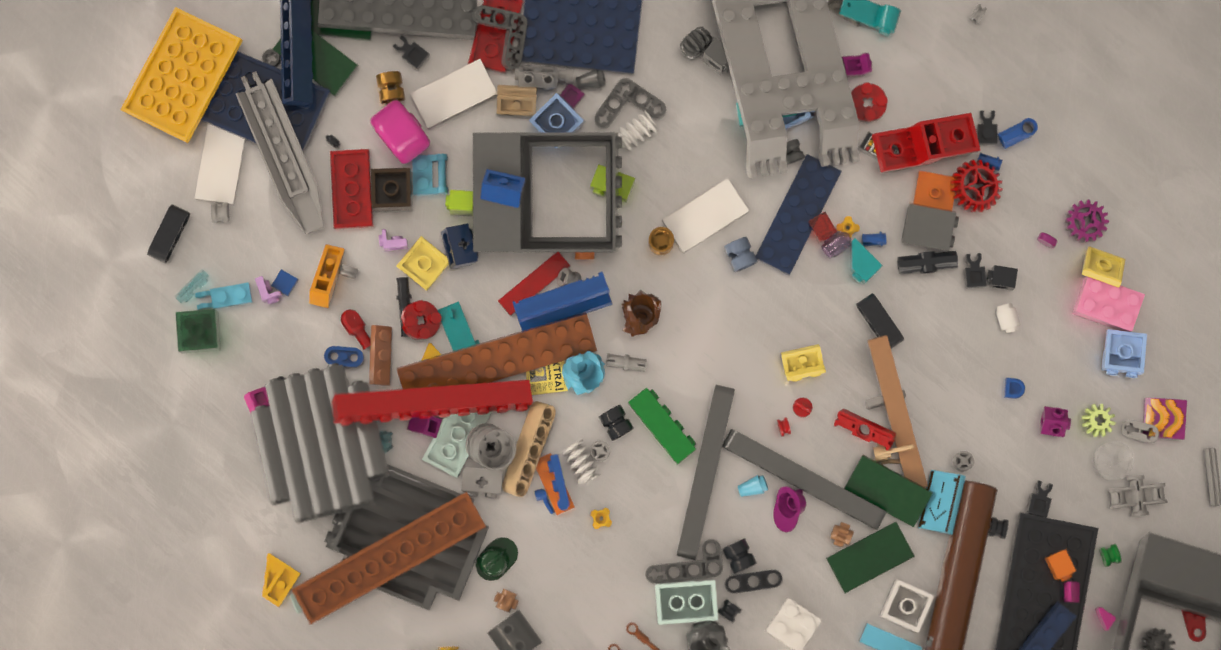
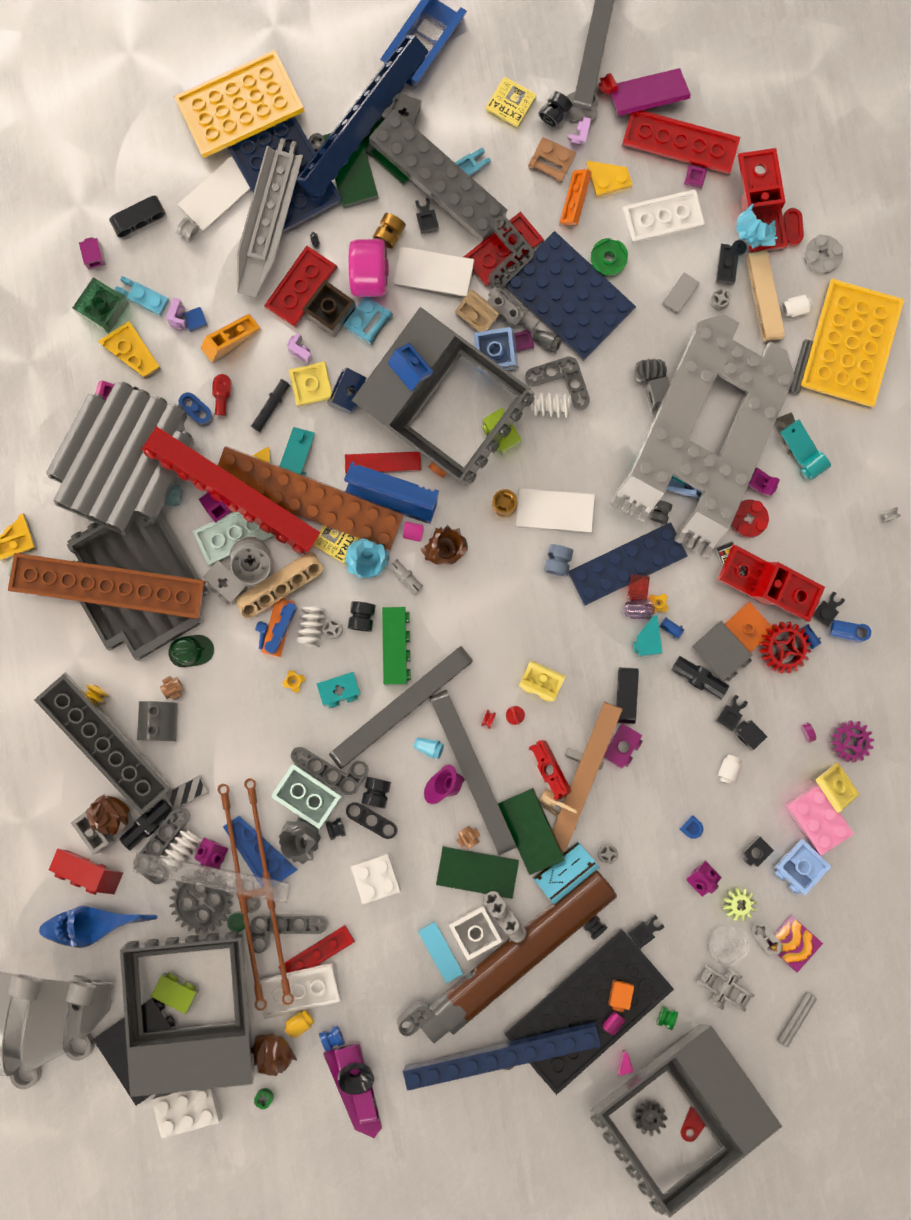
camera: 45 degrees right, 0 degrees up
clear light blue plate [174,269,209,303] -> none
light grey bush [339,264,358,279] -> none
nougat plate [369,325,392,386] -> none
red plate [401,300,441,340] -> none
lime brick [446,190,473,216] -> none
light grey wheel [557,268,581,287] -> none
none -> magenta brick [79,237,106,269]
none -> yellow wing [98,321,161,378]
none -> teal brick [316,672,361,709]
none -> dark pink slope [403,521,424,542]
none -> light grey axle [484,891,526,943]
none -> magenta brick [603,723,643,769]
none -> black brick [741,836,774,867]

